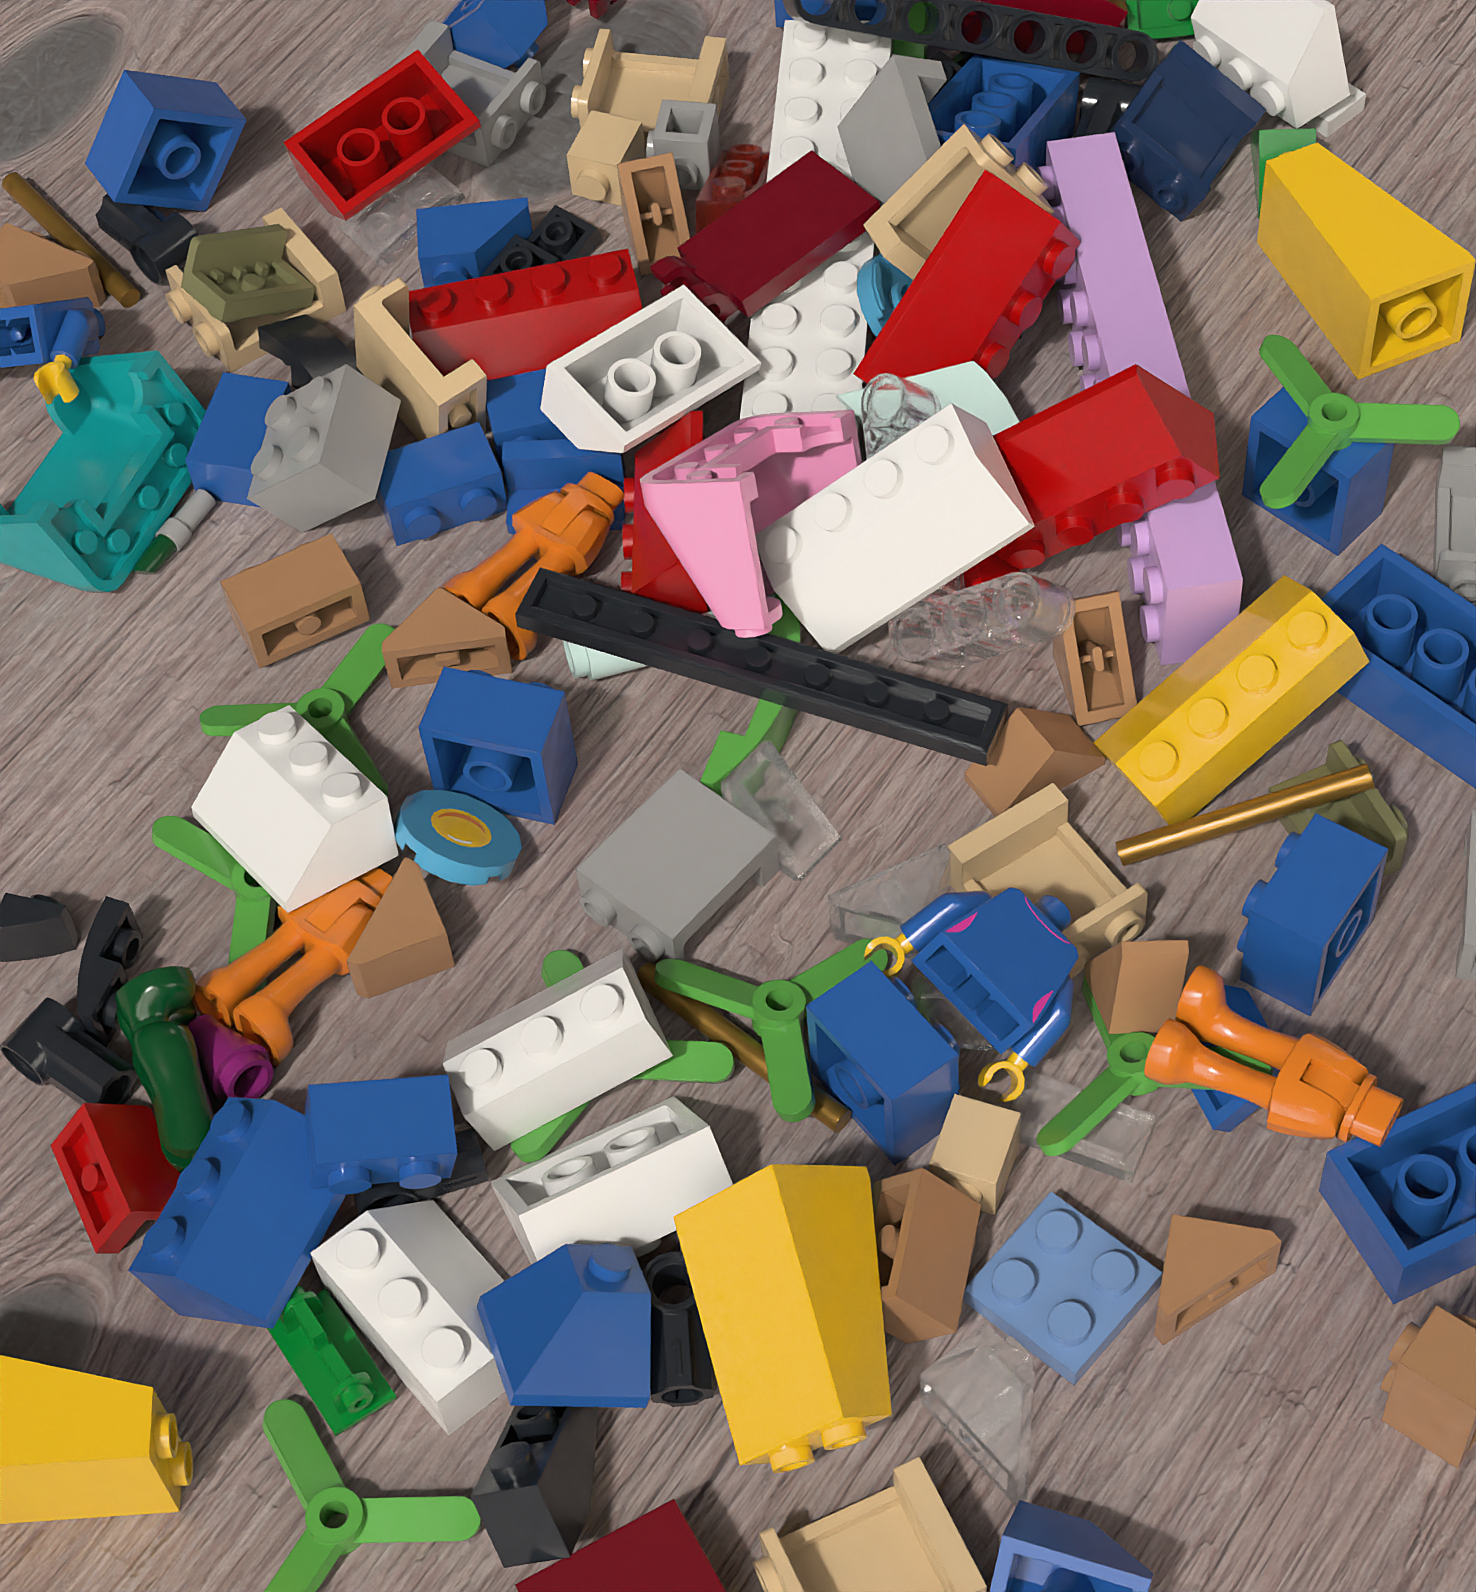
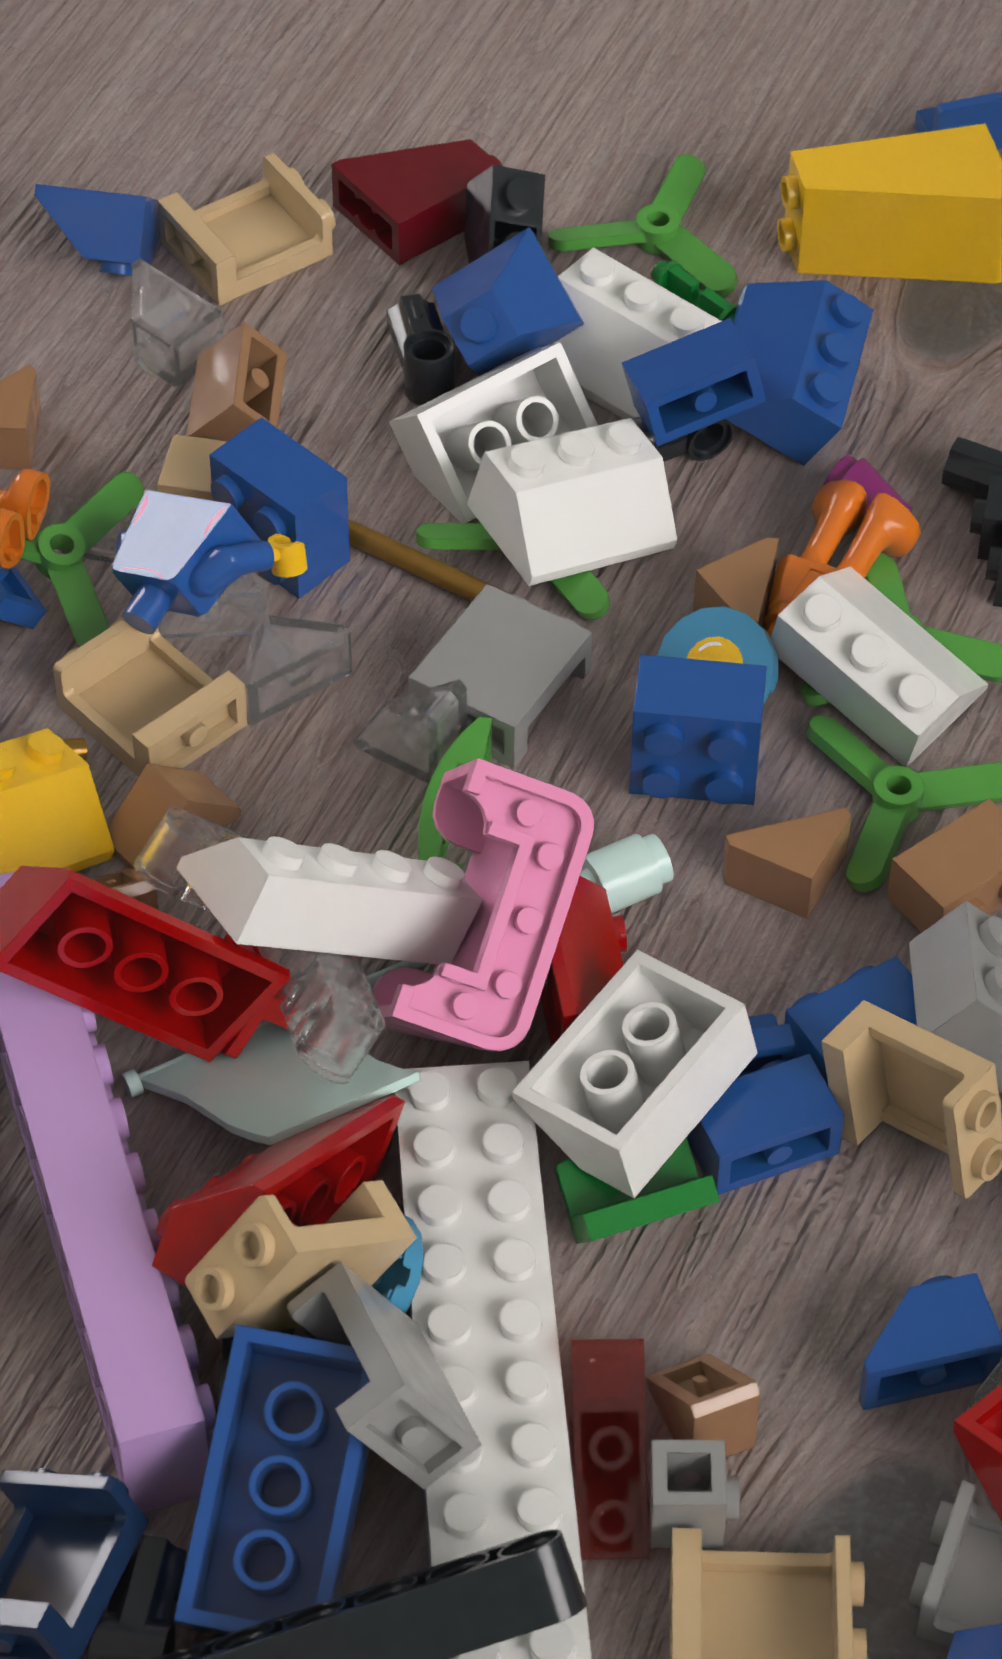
camera: 165 degrees right, 5 degrees down
red panel [50,1103,180,1254] -> none
dark green piece [115,966,214,1173] -> none
red slope [409,249,642,381] -> none
orange piece [441,472,624,660] -> none
black slope [481,205,602,277] -> none
black tile [515,567,1008,767] -> none
tan brick [567,110,646,206] -> none
dark red tile [650,150,881,324] -> none
bright green piece [654,939,888,1122] -> none
yellow slope [673,1164,892,1473] -> none
medium blue plate [963,1192,1163,1386] -> none
medium nougat slope [1084,940,1189,1034] -> none

